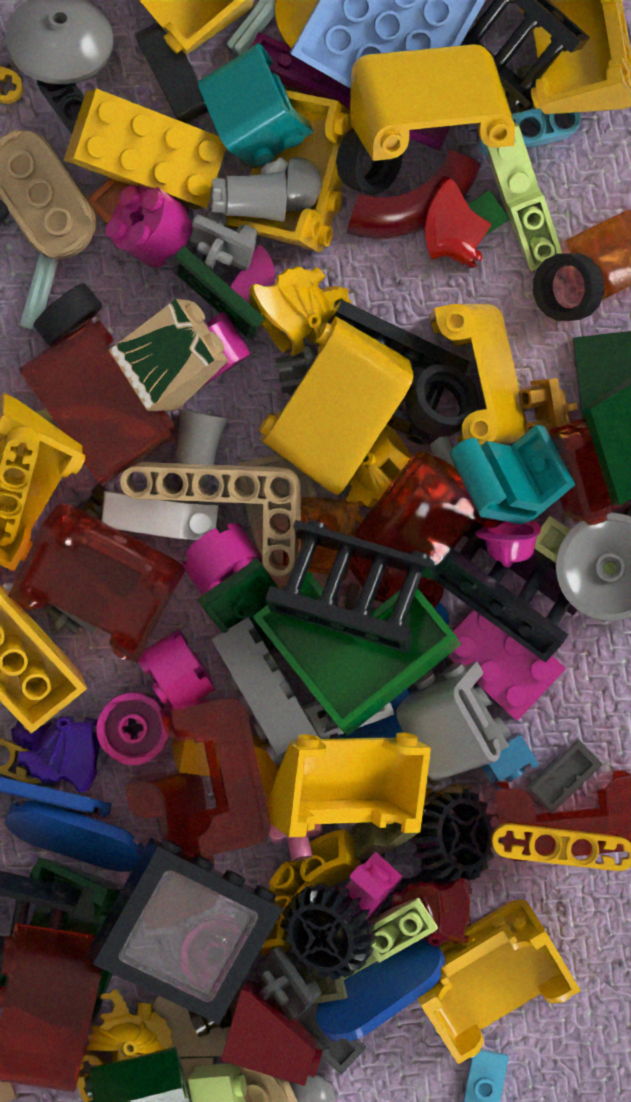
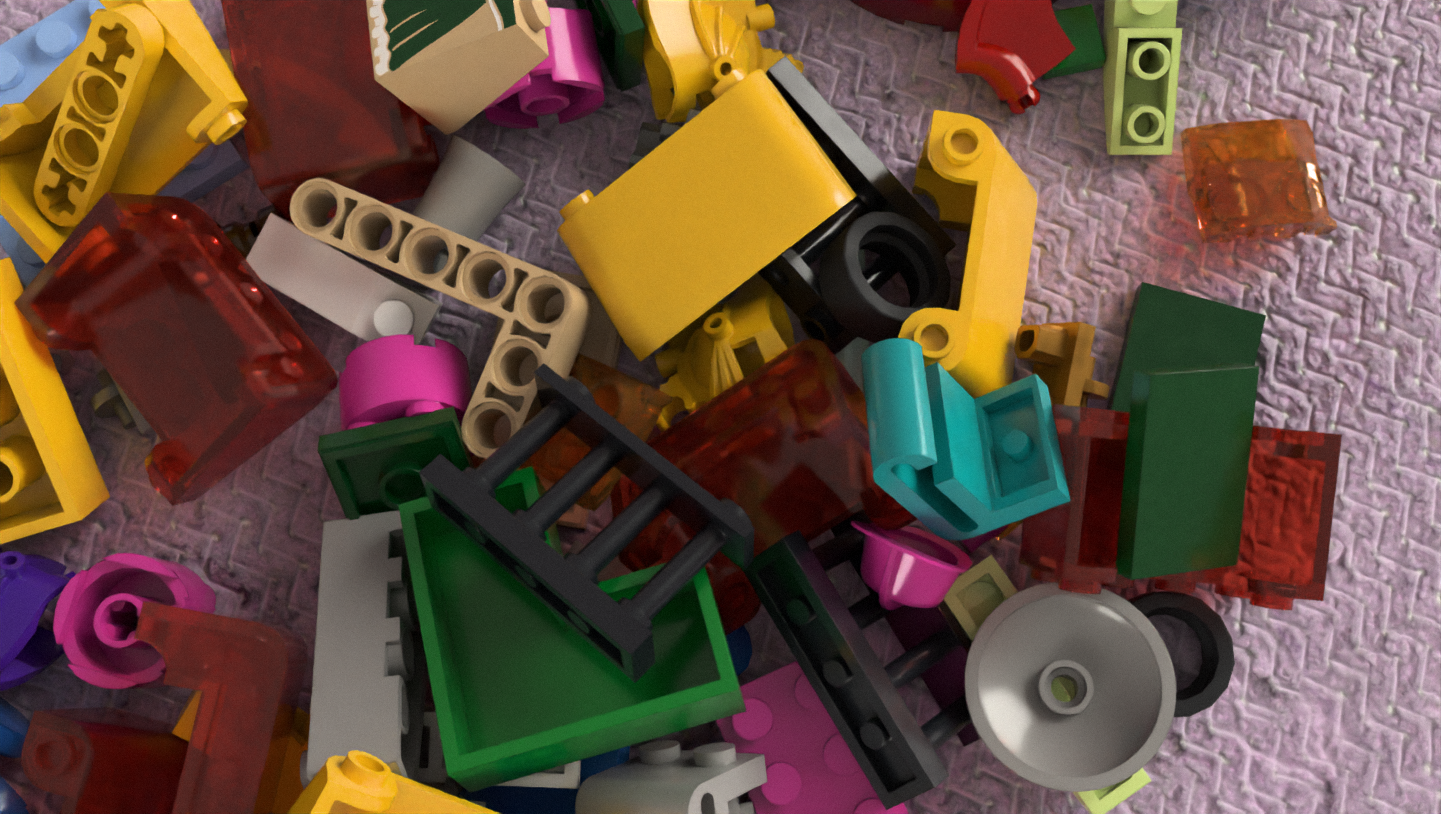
camera: 30 degrees right, 10 degrees down
dark pink brick [136,629,216,714] -> none
black tyre [533,253,605,321] -> none

